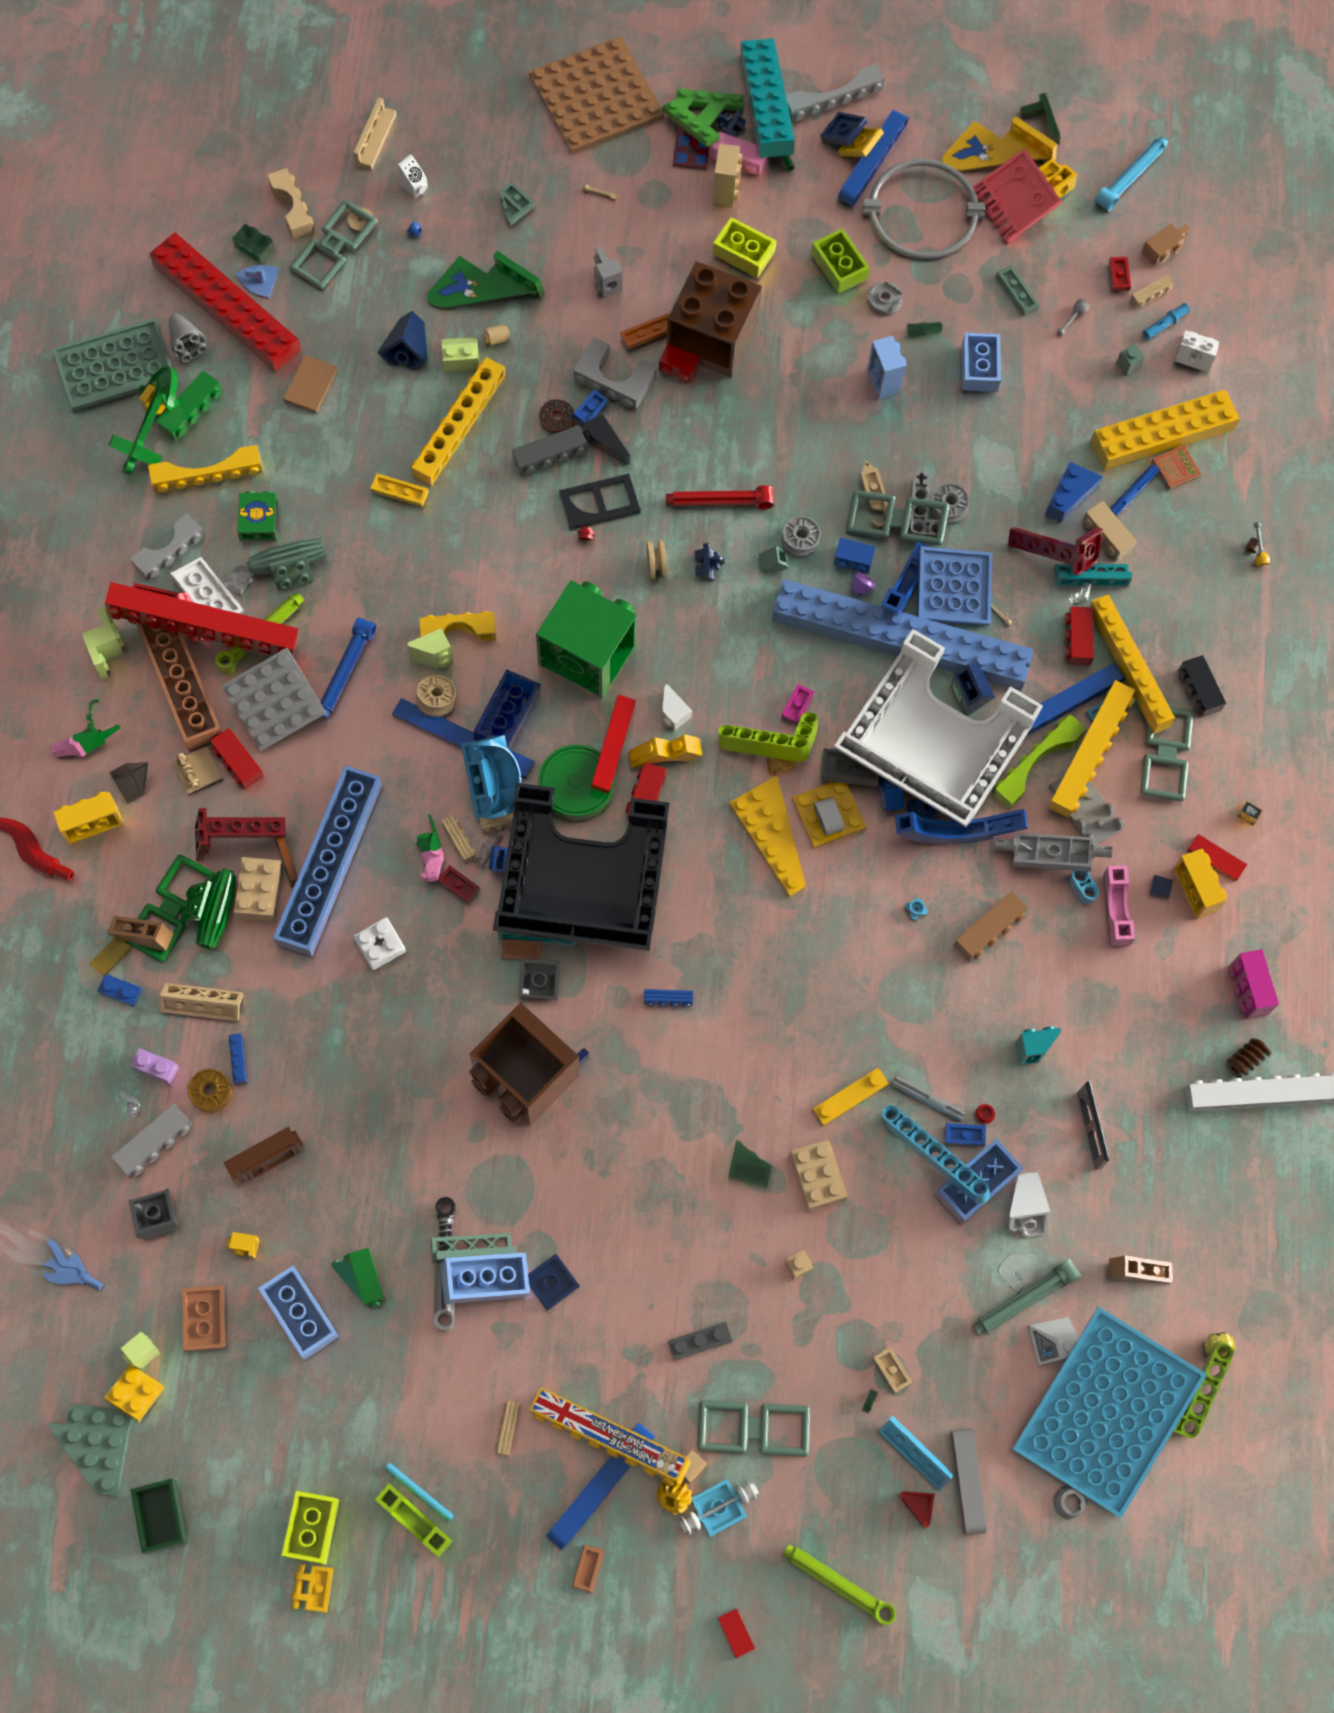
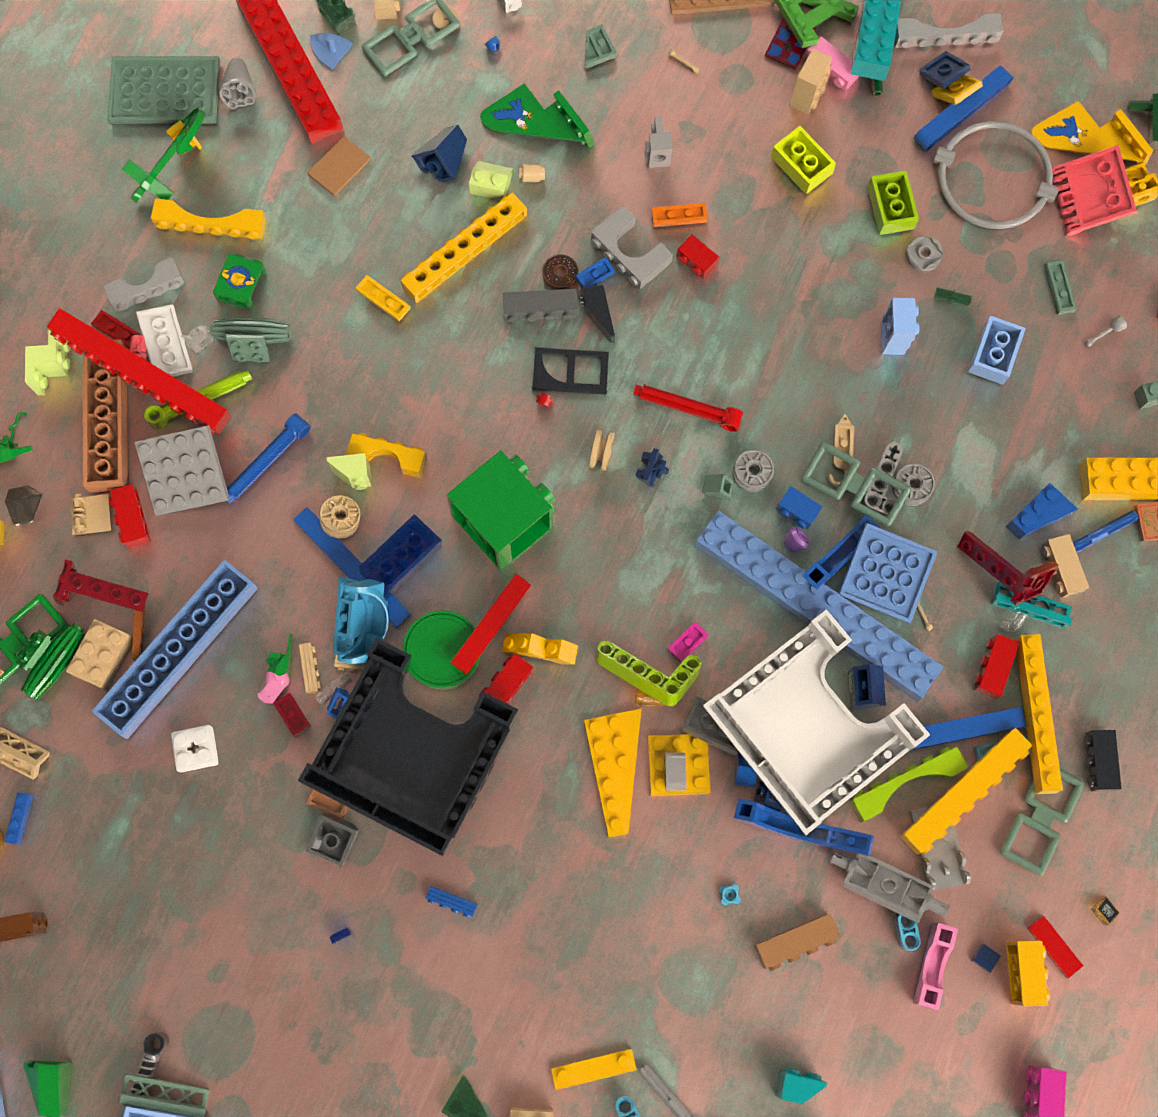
camera: 20 degrees right, 5 degrees up
green brick [156,371,222,442] -> none
reddish brown piece [468,1002,580,1126] -> none
white slope [662,684,692,731] -> none
reddish brown piece [667,261,762,378] -> none
dark blue hips [716,109,747,138] -> none

